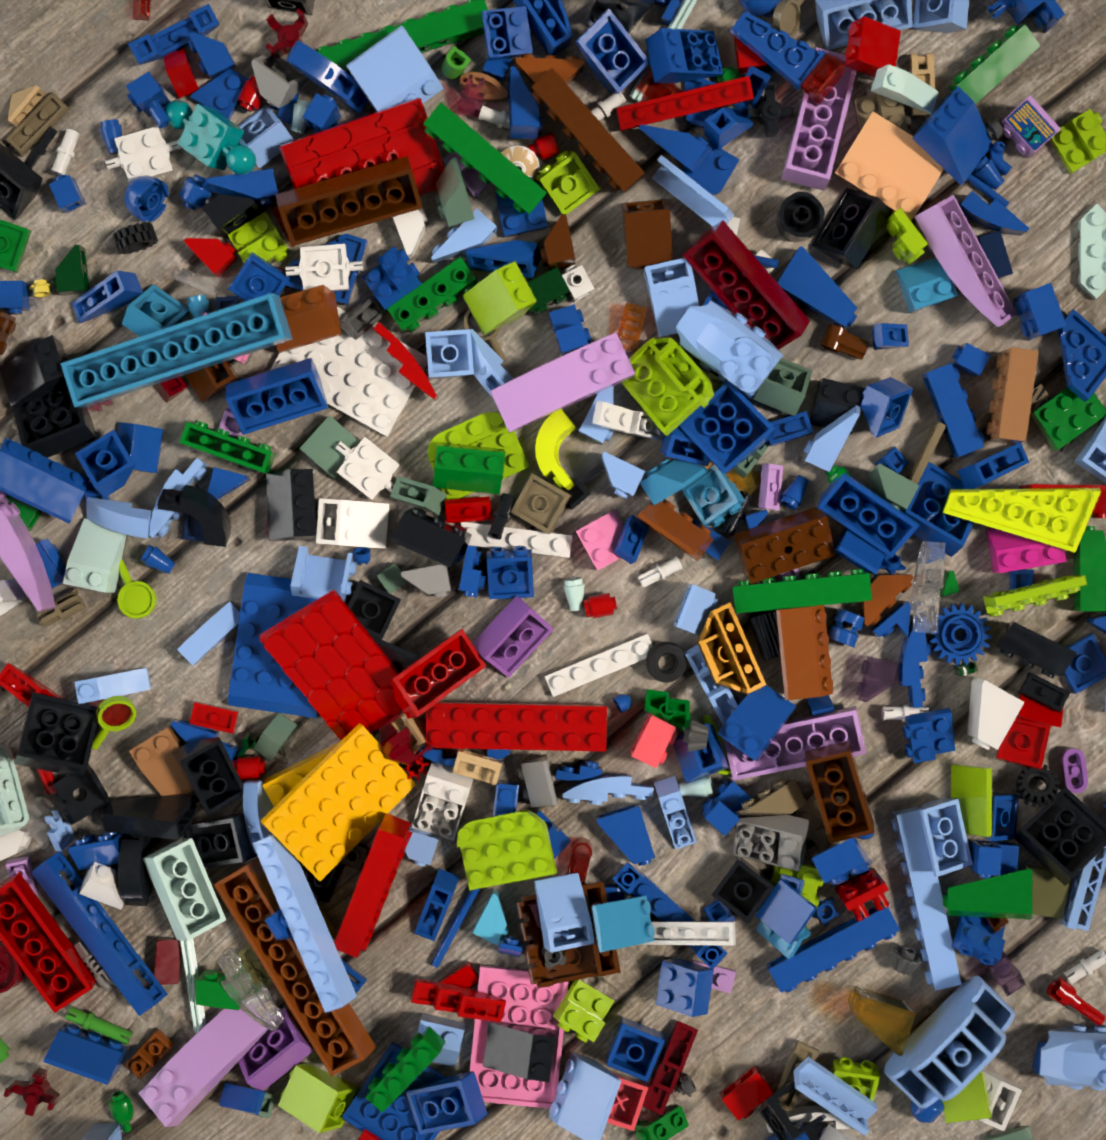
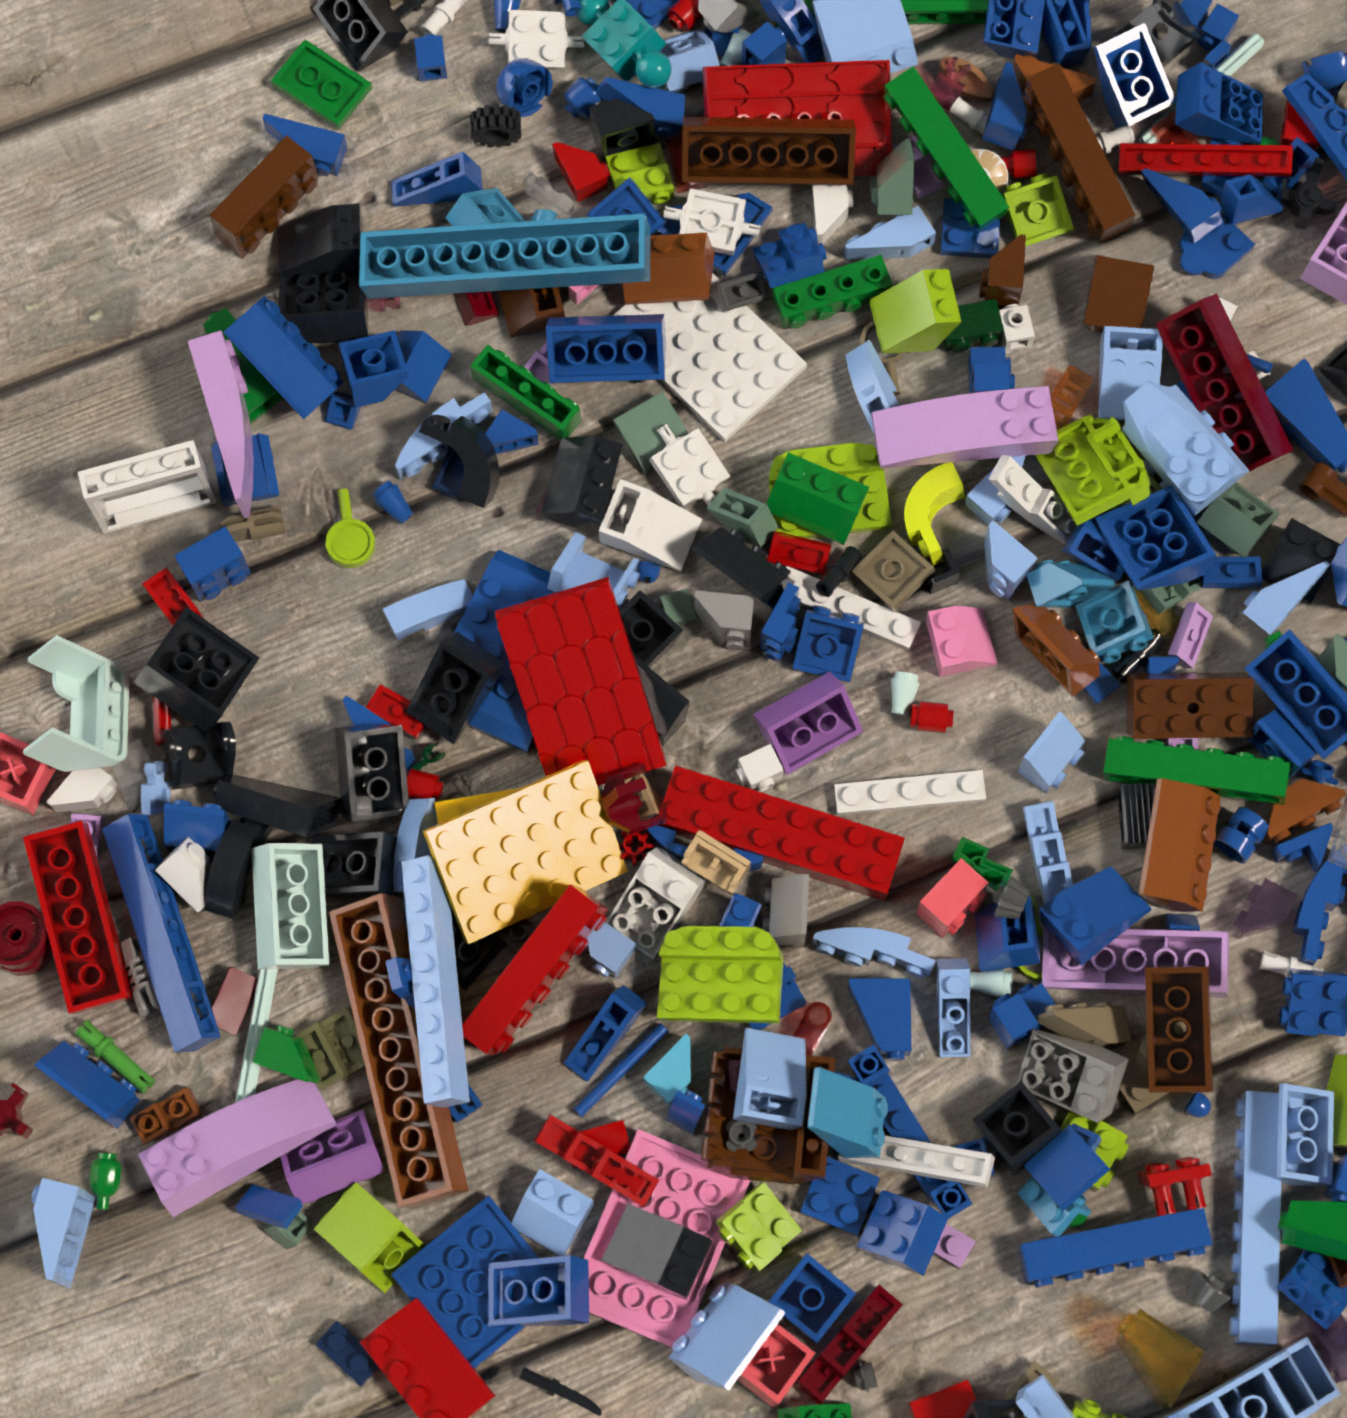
camera: 20 degrees right, 15 degrees down
light yellow plate [29,279,52,297] -> none
dark green slope [53,245,90,296] -> none
light aqua slope [63,518,126,593] -> none
light blue slope [74,668,151,704] -> none
light blue slope [86,497,152,539] -> none
piece [92,696,136,750] -> none
medium nougat slope [129,726,192,796] -> none
clear slope [216,947,284,1031] -> none
sand green slope [254,713,297,762] -> none
green brick [366,1027,446,1113] -> none
red slope [373,322,438,401] -> none
red slope [391,629,486,719] -> none
light blue slope [425,329,474,380] -> none
bright green plate [441,46,472,79] -> none
blue slope [466,240,540,278] -> none
blue slope [482,58,512,82] -> none
blue slope [555,760,603,780] -> none
blue hinge [613,694,632,713] -> none
blue plate [614,515,649,564] -> none
white axle [638,556,683,587] -> none
black tyre [646,642,687,683] -> none
light blue fence [652,155,734,227] -> none
pearl gold wedge [697,602,766,694] -> none
black brick [776,192,825,242] -> none
blue cone [780,475,809,510] -> none
blue slope [812,838,873,885] -> none
blue plate [812,898,839,926] -> none
none -> blue brick [174,526,251,602]
none -> black slope [406,631,505,745]
none -> white brick [735,744,784,792]
none -> blue plate [800,1156,880,1236]

